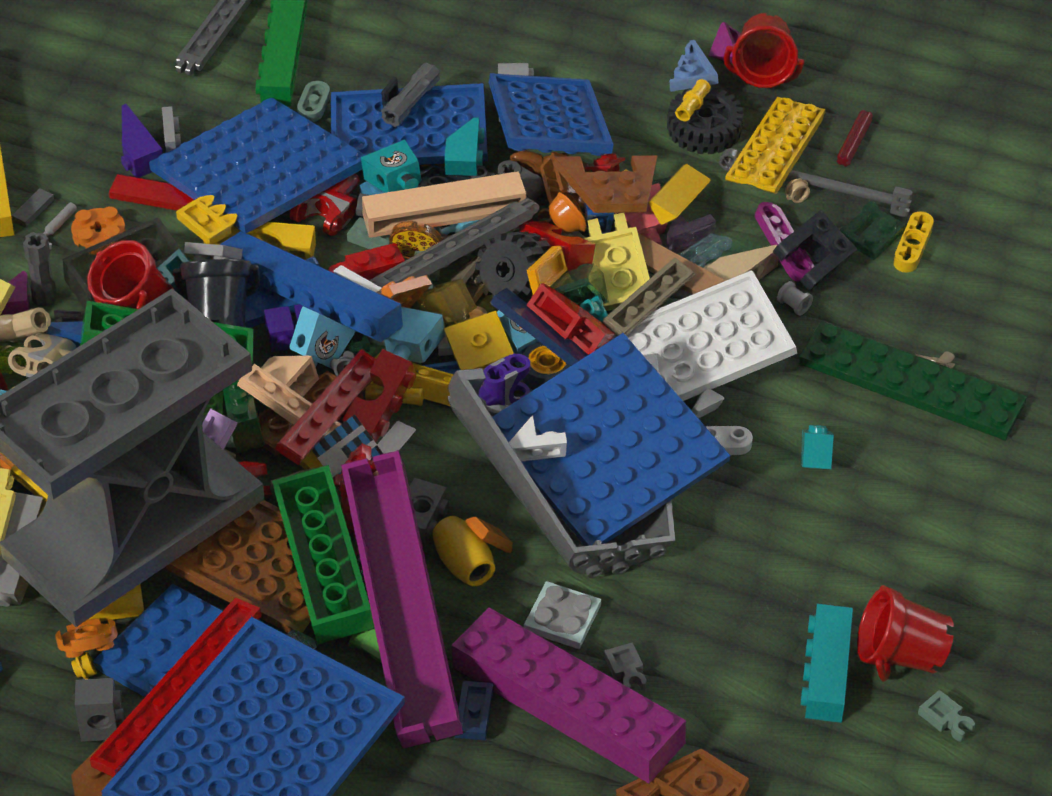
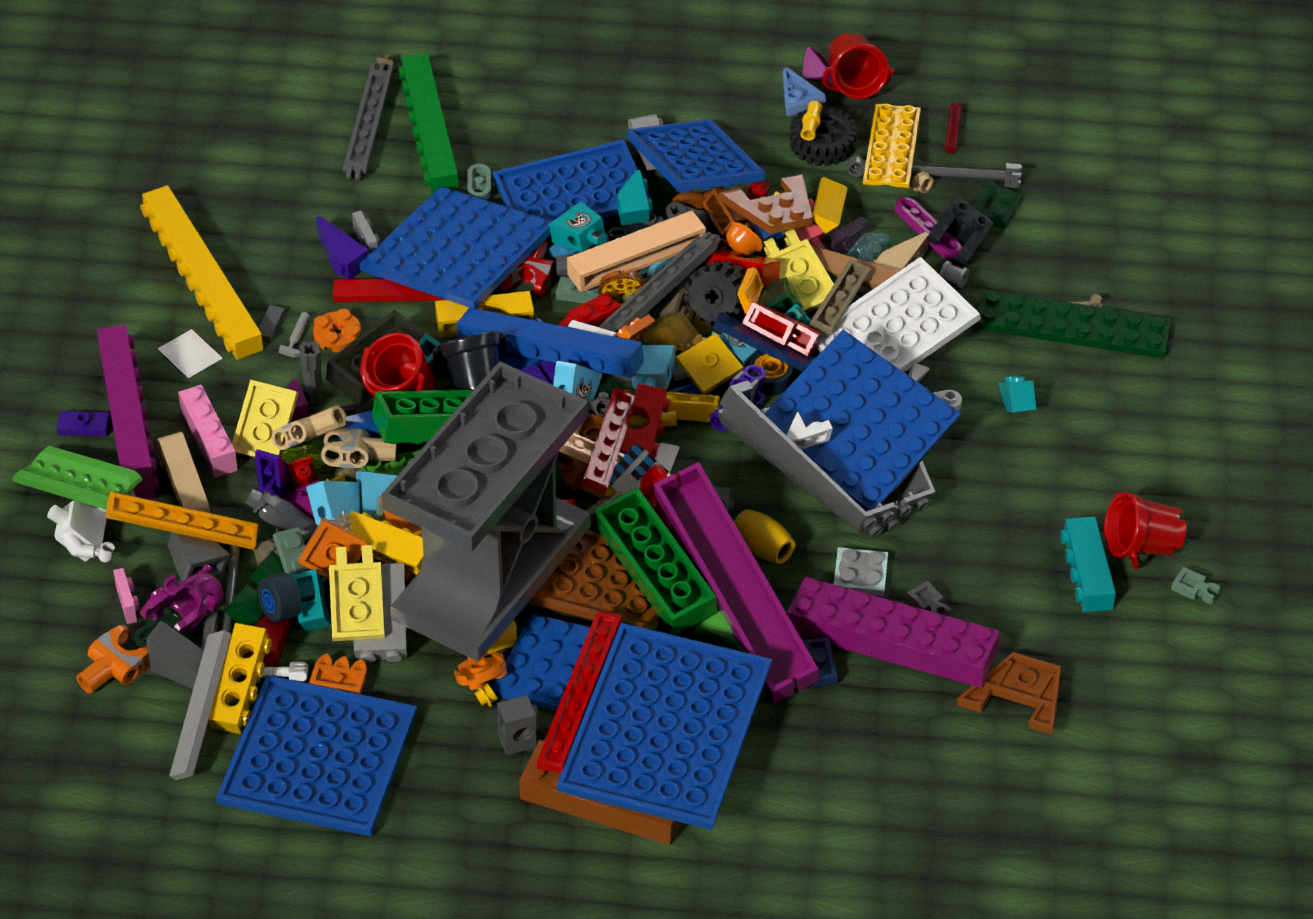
camera: 15 degrees left, 0 degrees up
yellow plate [176,195,237,244] -> none
light grey plate [184,242,243,260] -> none
dark grey axle [381,62,441,127] -> none
black slope [381,76,399,107] -> none
orange tile [465,517,513,553] -> none
yellow beam [894,211,934,273] -> none

